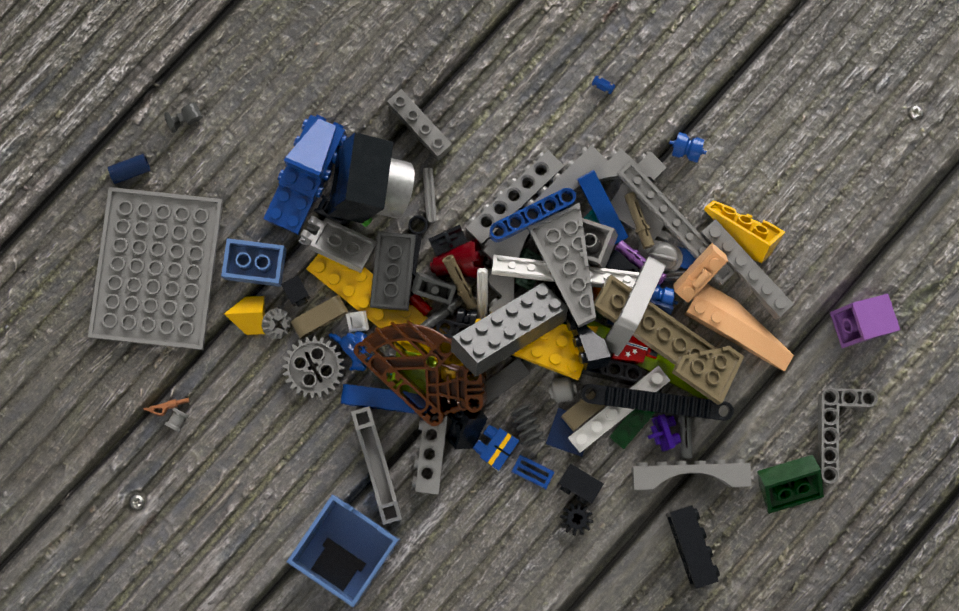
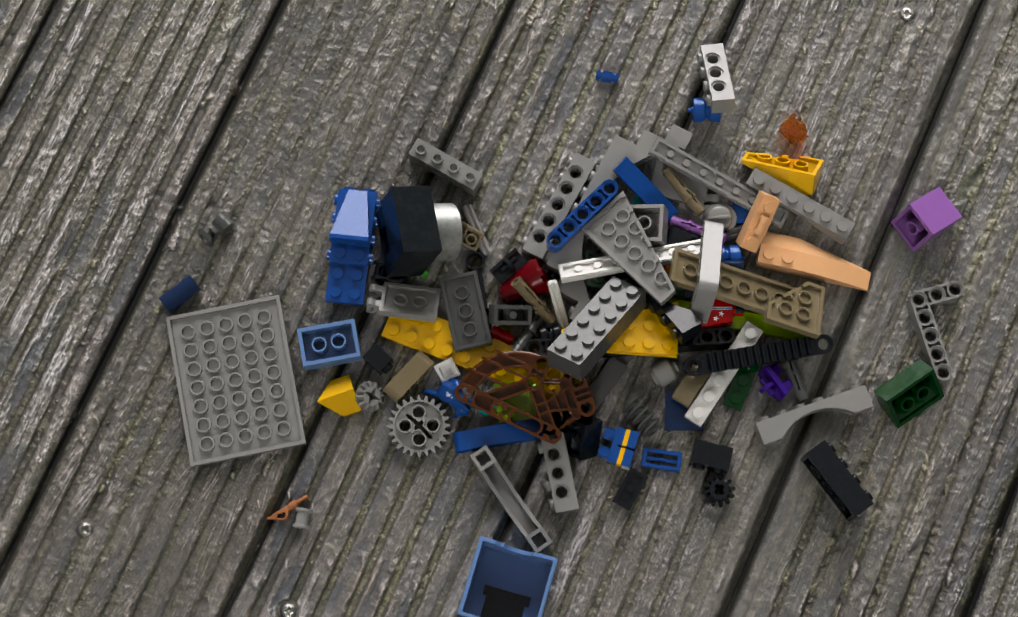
camera: 15 degrees left, 5 degrees down
none -> dark tan slope [461,221,485,251]
none -> black plate [612,467,648,511]
none -> light grey brick [697,43,735,114]
none -> clear orange brick [778,113,809,146]

